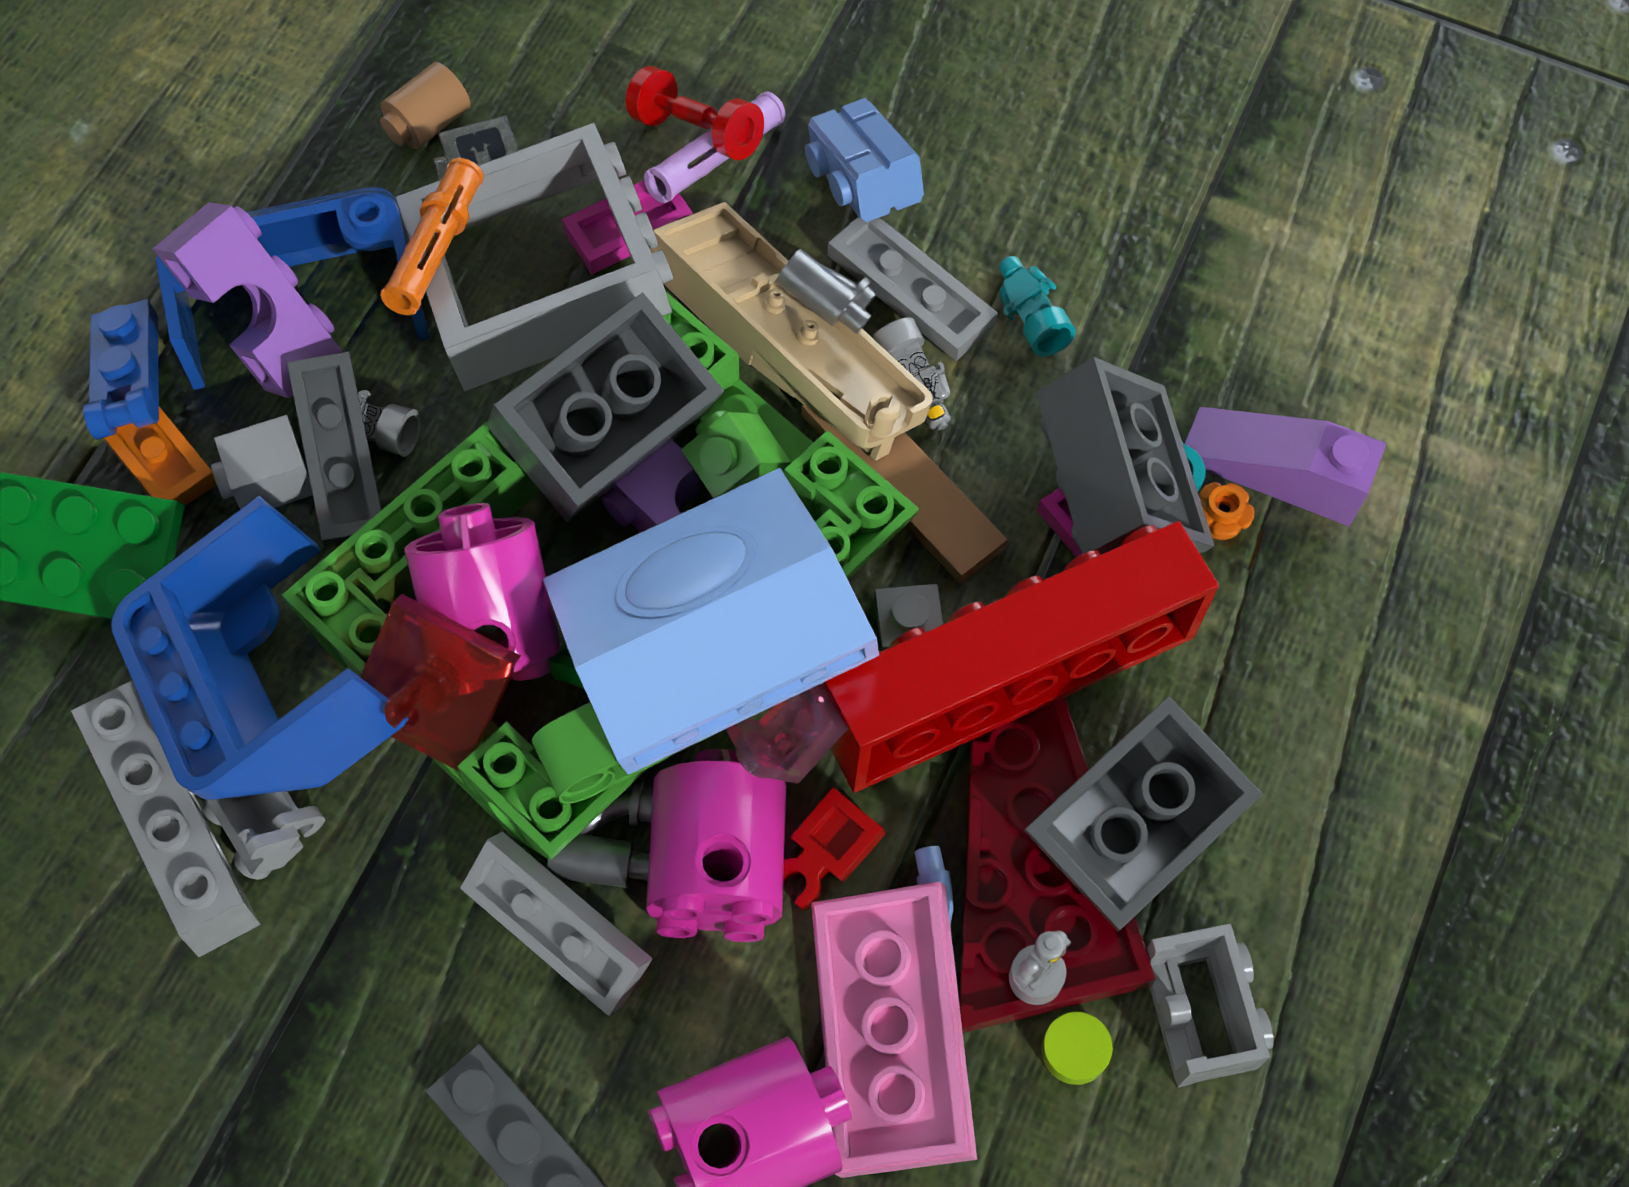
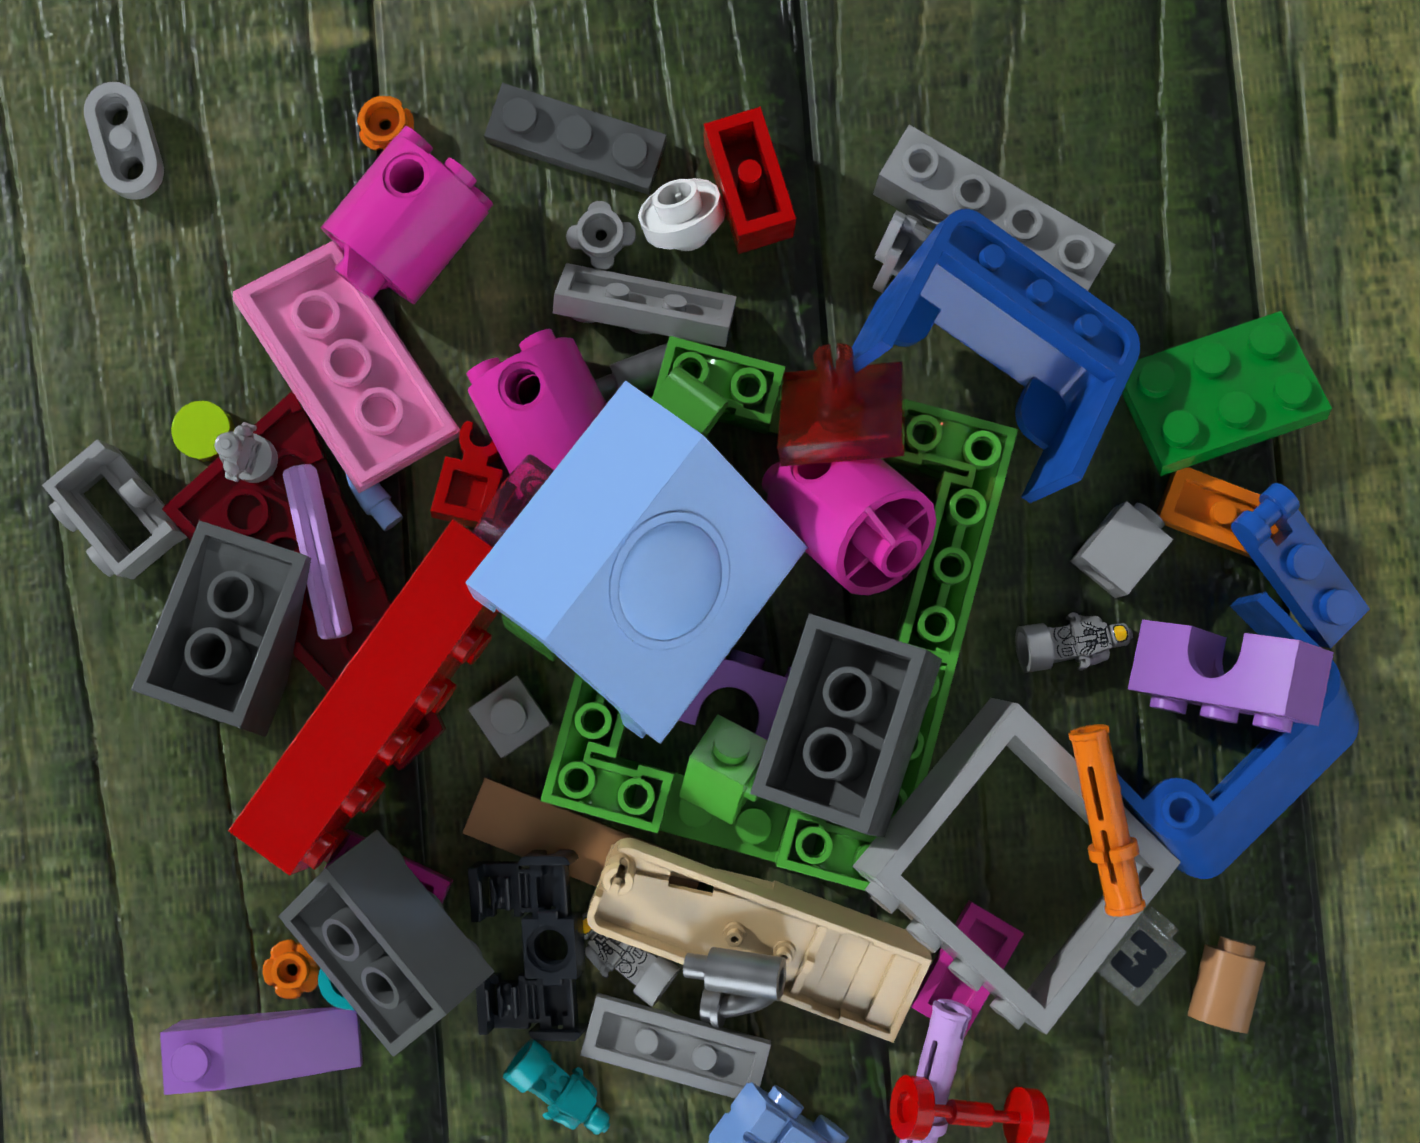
camera: 160 degrees right, 20 degrees up
dark grey plate [287,352,381,546] -> none
none -> lavender axle [283,464,352,640]
none -> black piece [468,849,589,1041]
none -> light grey plate [566,201,636,270]
none -> white plate [638,178,726,251]
none -> red brick [704,106,796,254]

